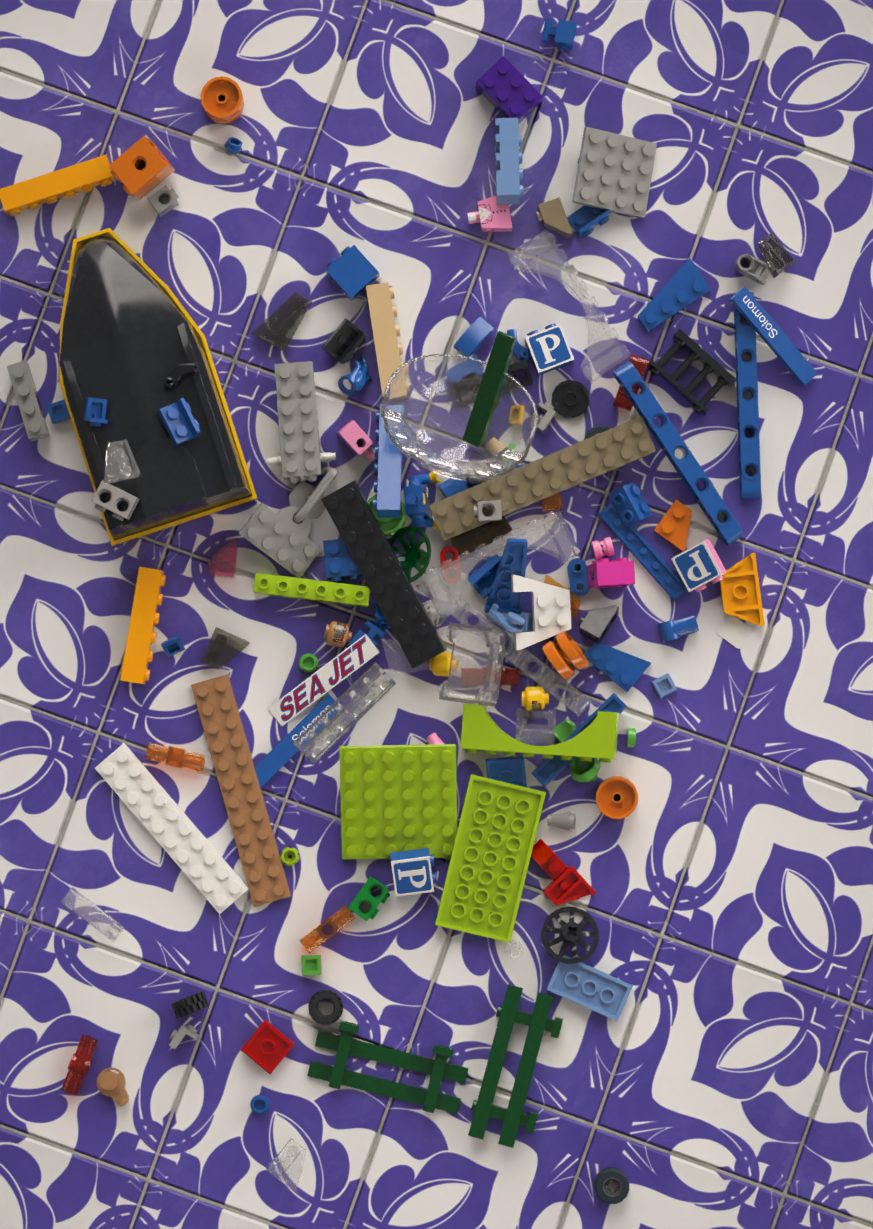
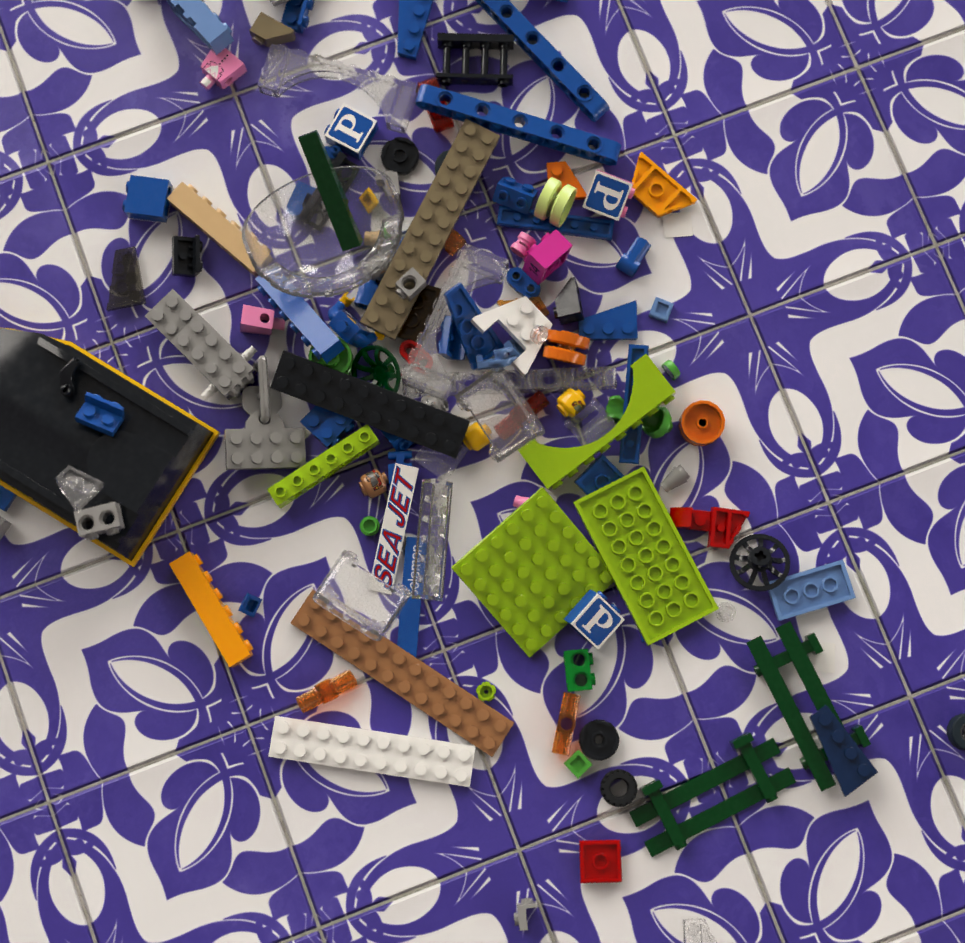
camera: 40 degrees left, 5 degrees down
clear piece [61,887,125,941] -> none
blue bracket [84,397,108,427] -> none
black tyre [171,991,209,1018] -> none
clear smoke wing [200,627,250,670] -> none
clear pink slope [207,539,239,579] -> none
blue plate [250,1095,270,1115] -> none
blue piece [338,355,373,396] -> none
blue slope [453,317,494,359] -> none
none -> clear windscreen [312,550,412,641]
none -> clear plate [530,325,548,345]
none -> yellowish green wheel [534,177,577,228]
none -> black plate [579,720,619,761]
none -> dark blue wing [809,705,878,797]

